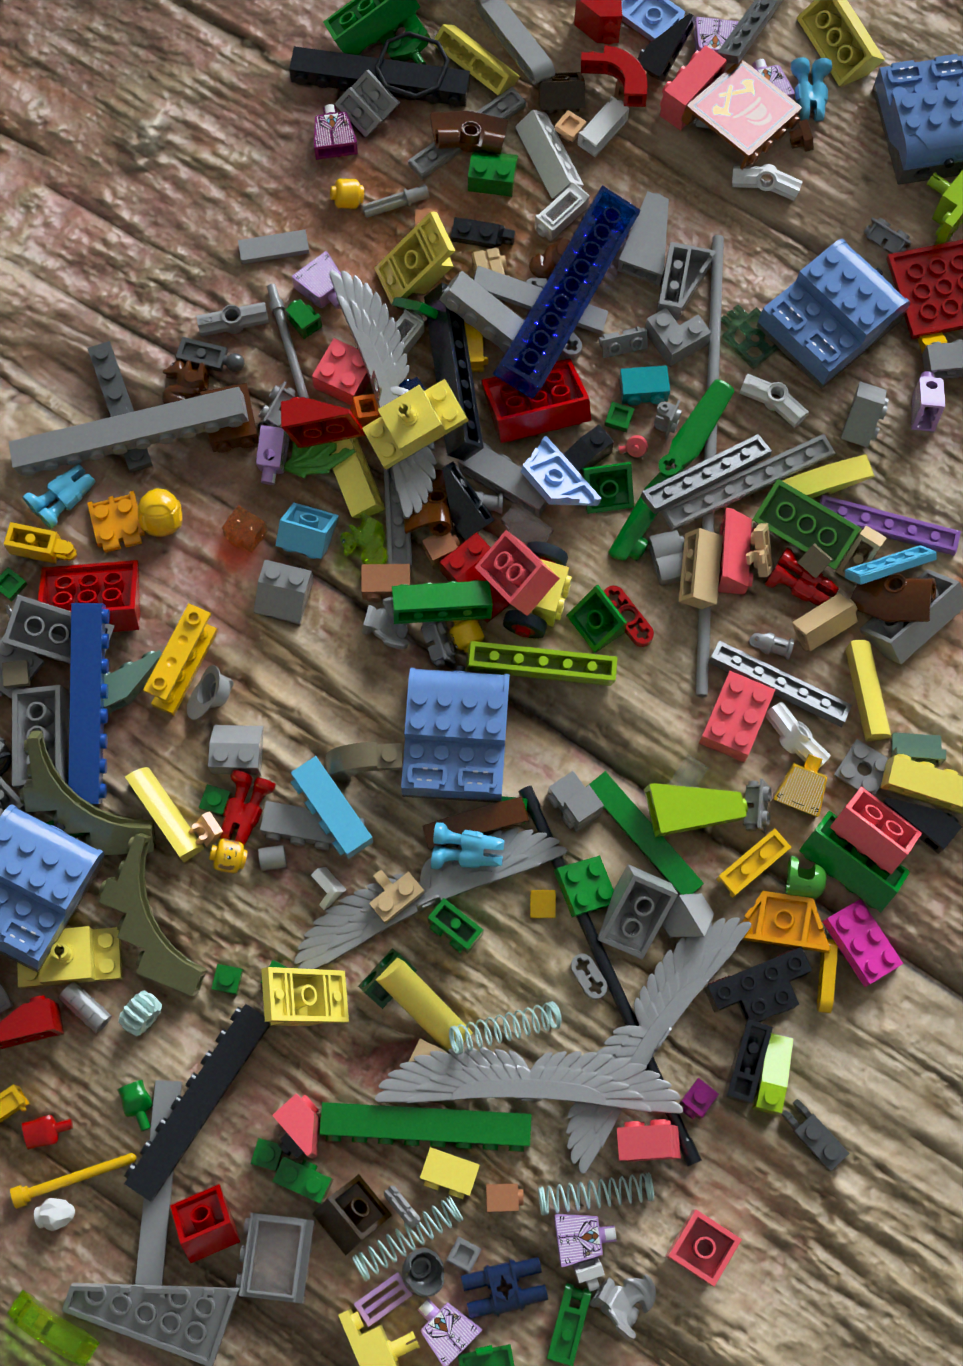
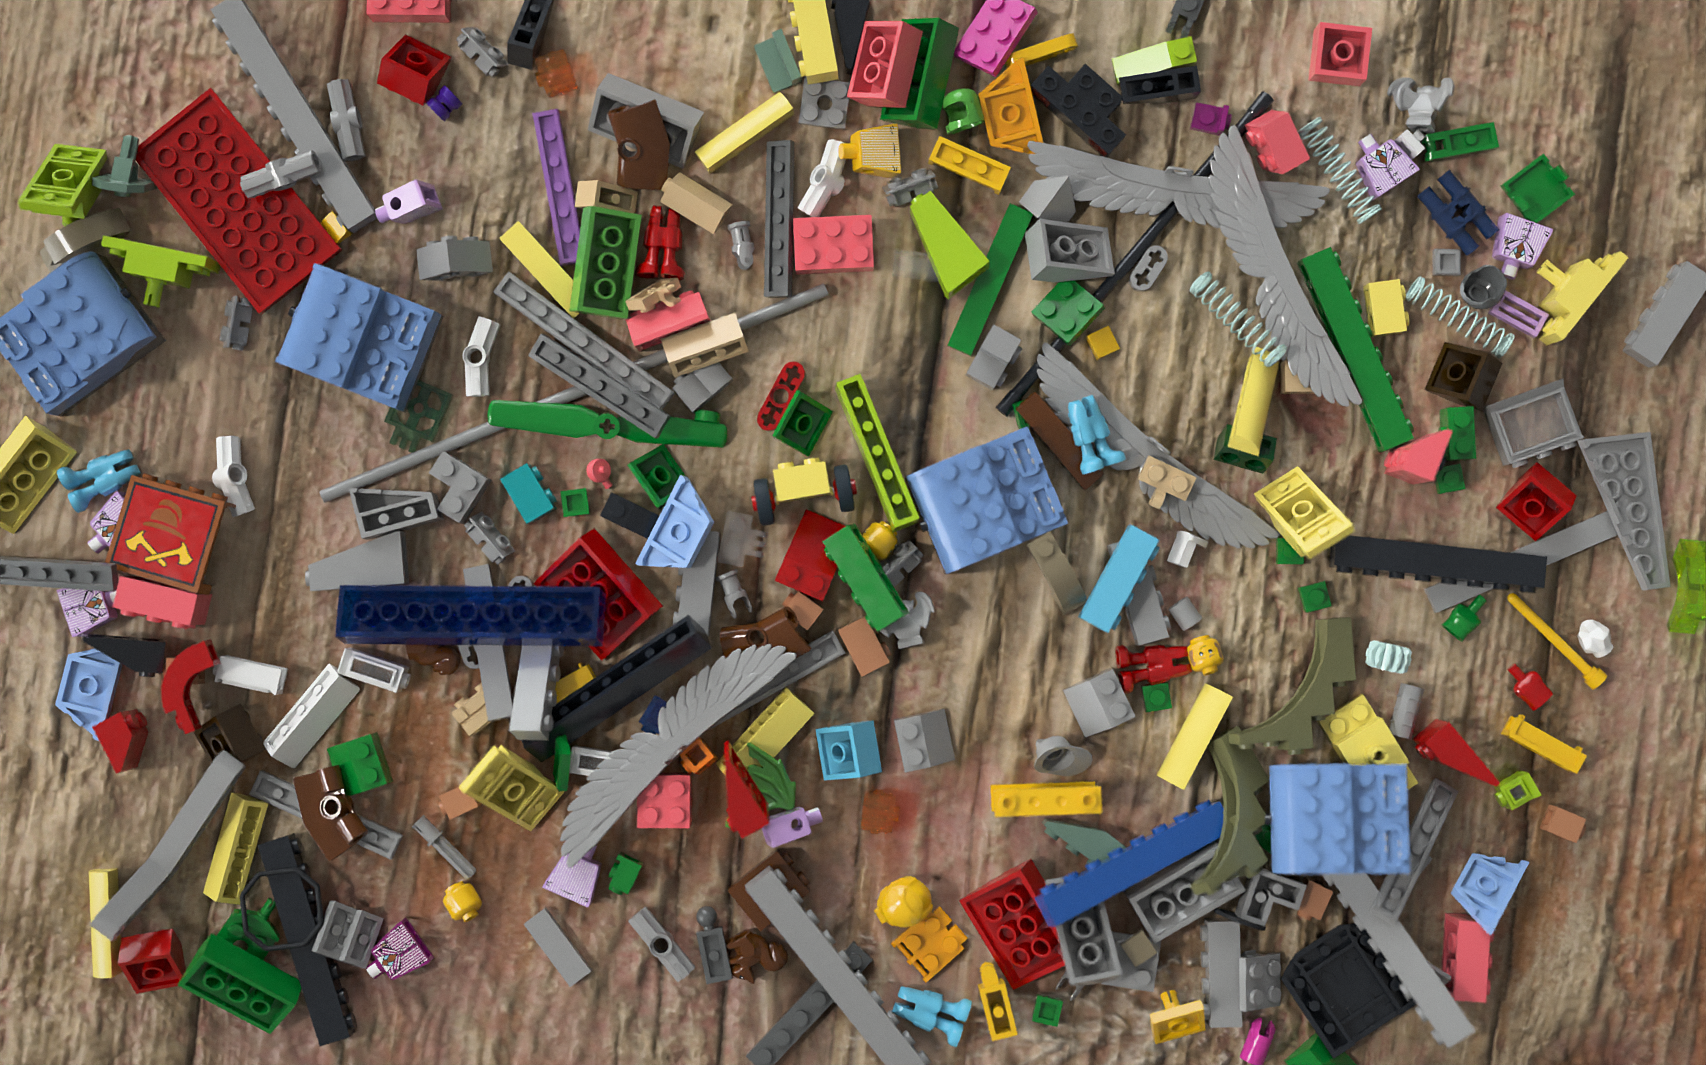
camera: 115 degrees left, 15 degrees up
light nougat tile [188,811,223,847] -> none
light grey hinge [257,381,296,427] -> none
light grey bar [267,284,309,398] -> none
clear neon green animal [340,512,388,564] -> none
light yellow brick [362,379,469,470] -> none
light grey axle [384,1186,420,1228] -> none
green brick [428,898,484,954] -> none
black slope [442,461,494,541] -> none
black hinge [451,217,515,248] -> none
coral brick [475,530,560,616] -> none
nougat brick [486,1184,524,1212] -> none
light nougat tile [555,110,586,142] -> none
light grey hinge [654,400,682,440] -> none
reddish brown tile [789,119,814,152] -> none
dark tan tile [797,543,833,578] -> none
medium azure tile [845,545,937,585] -> none

